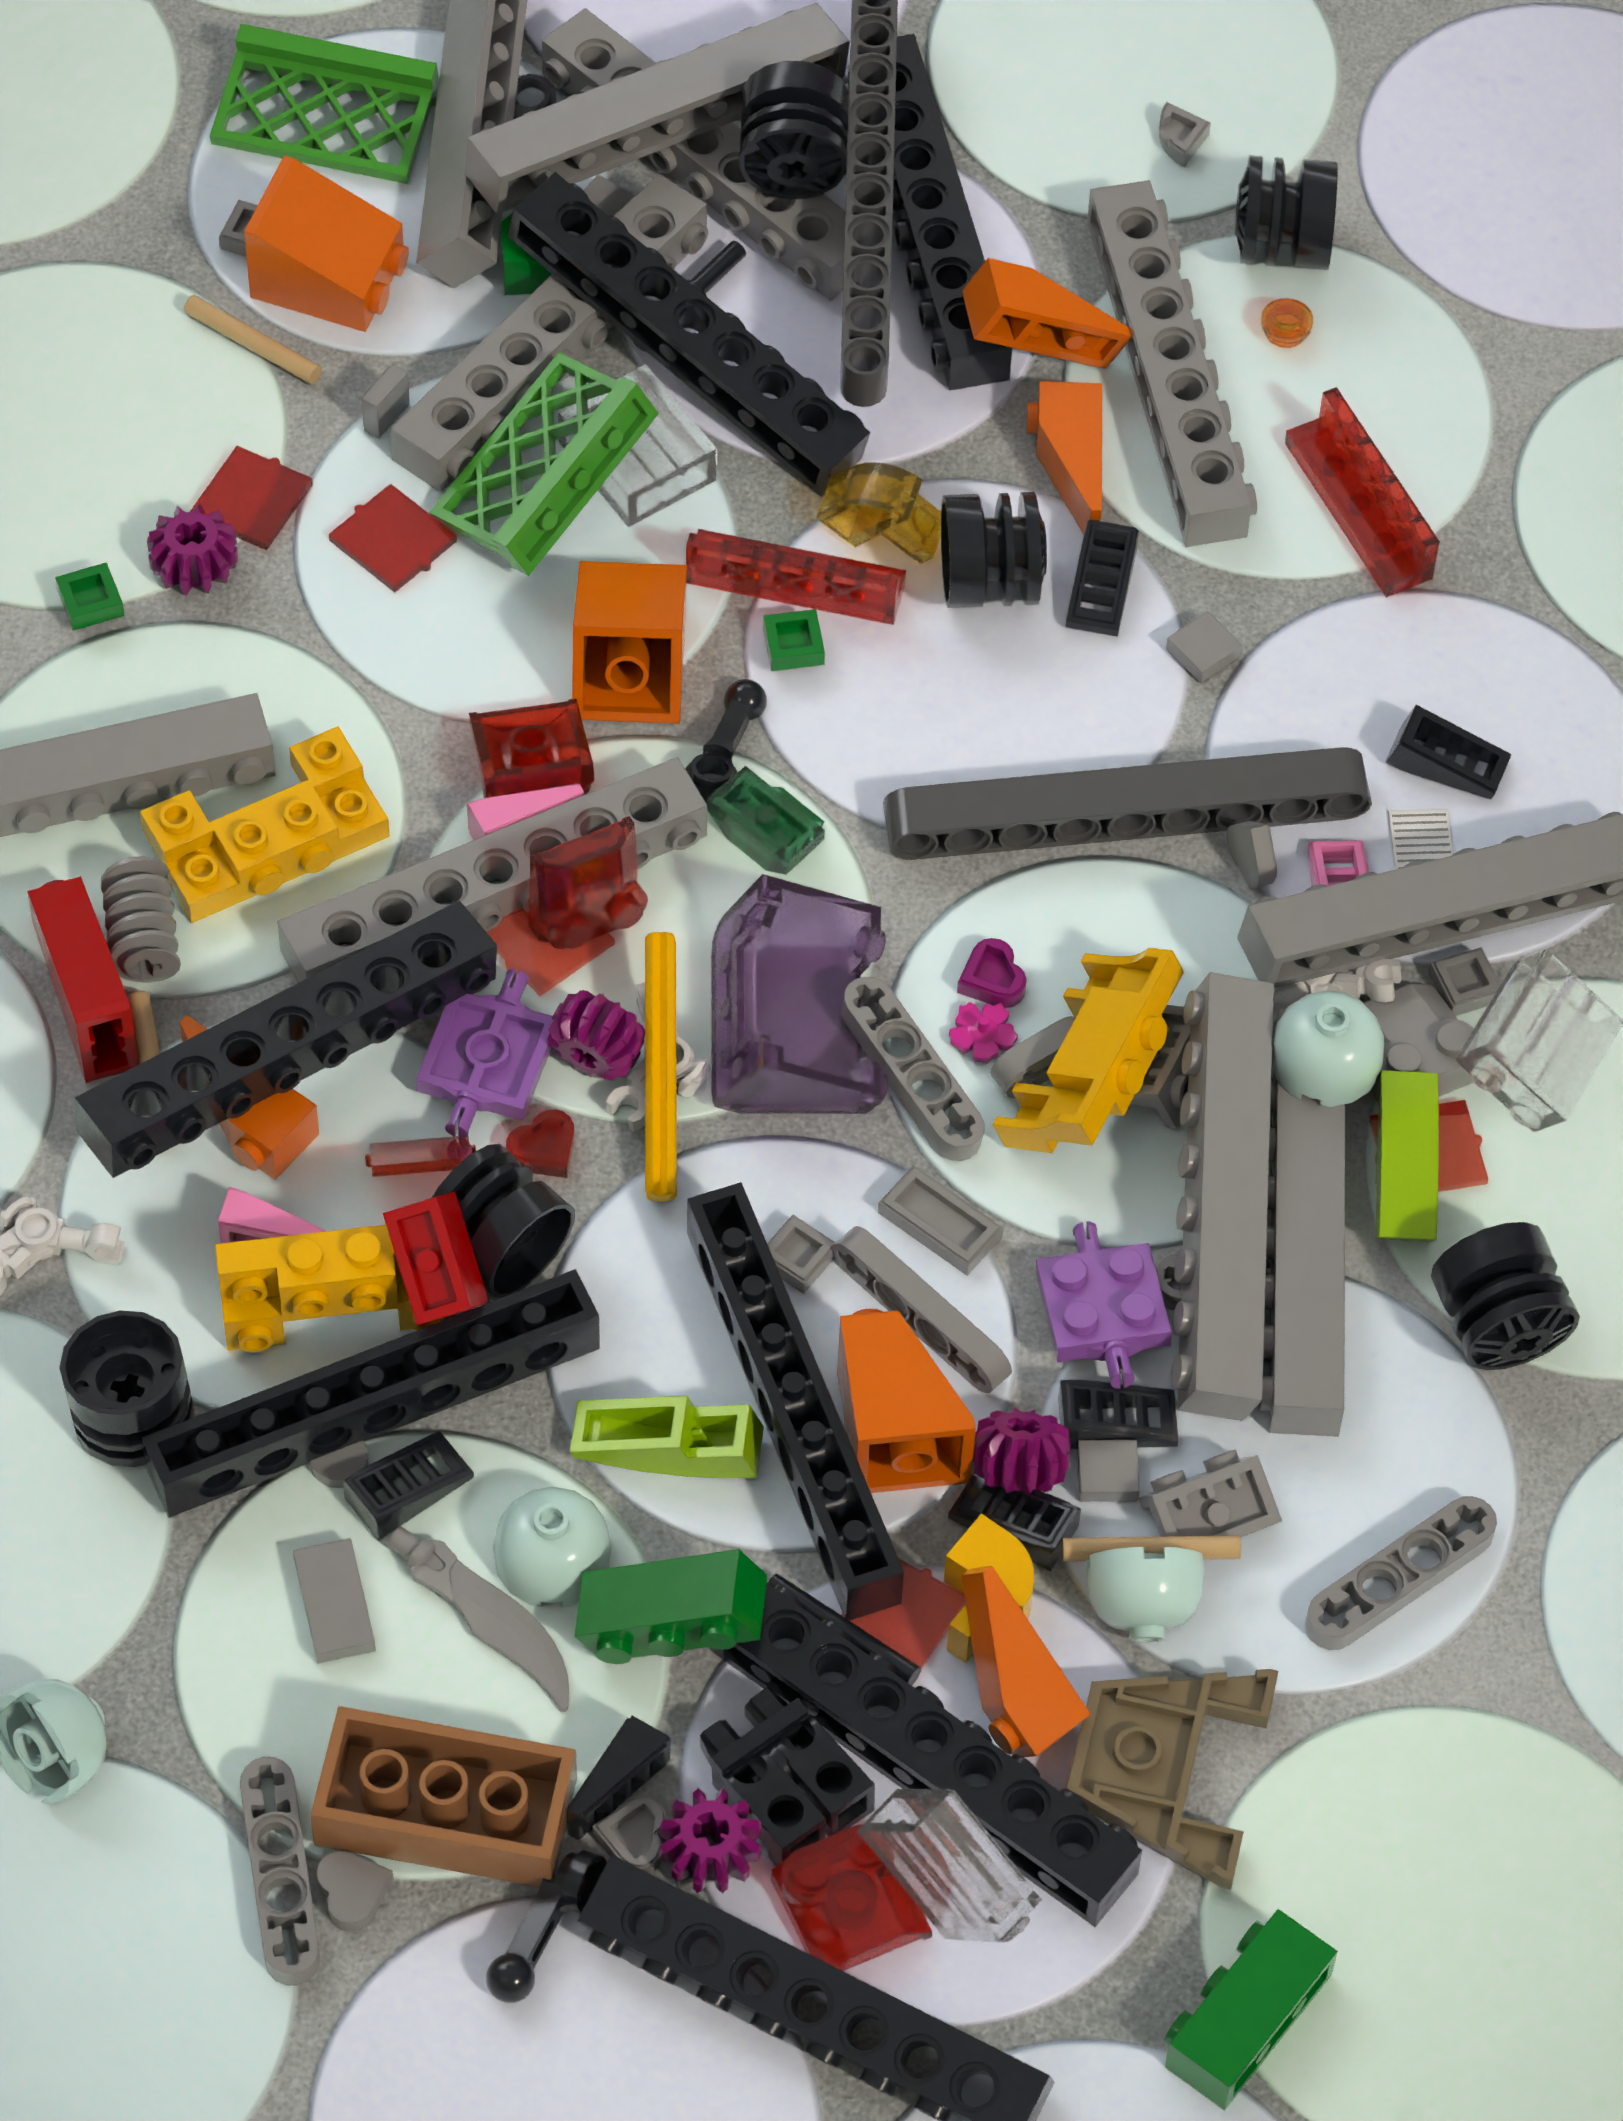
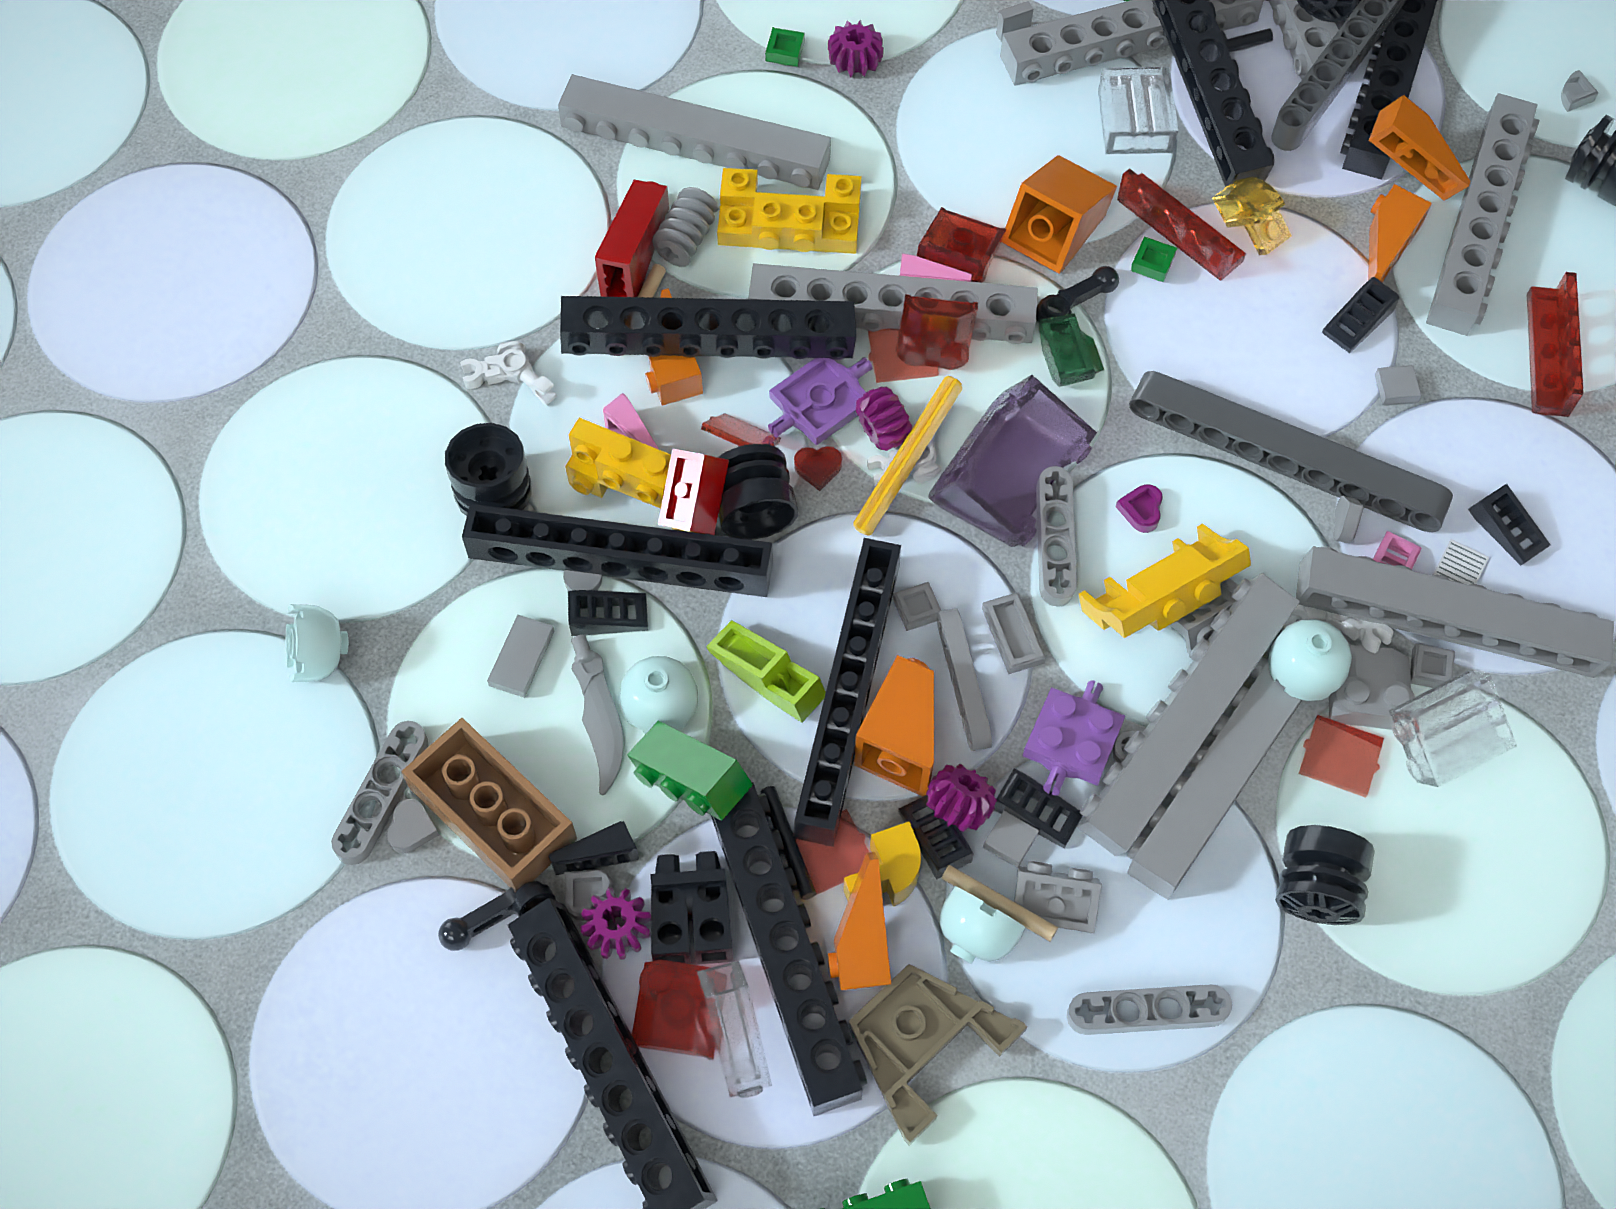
camera: 35 degrees right, 5 degrees up
clear red piece [190,446,313,551] -> none
clear red piece [328,483,457,593] -> none
bright green fence [429,352,659,576] -> none
black wheel [941,492,1047,608] -> none
dark pink plant [949,1002,1018,1063] -> none
light grey beam [990,1016,1075,1098] -> none
clear orange plate [1261,298,1313,348] -> none
lime slope [1375,1070,1439,1242] -> none

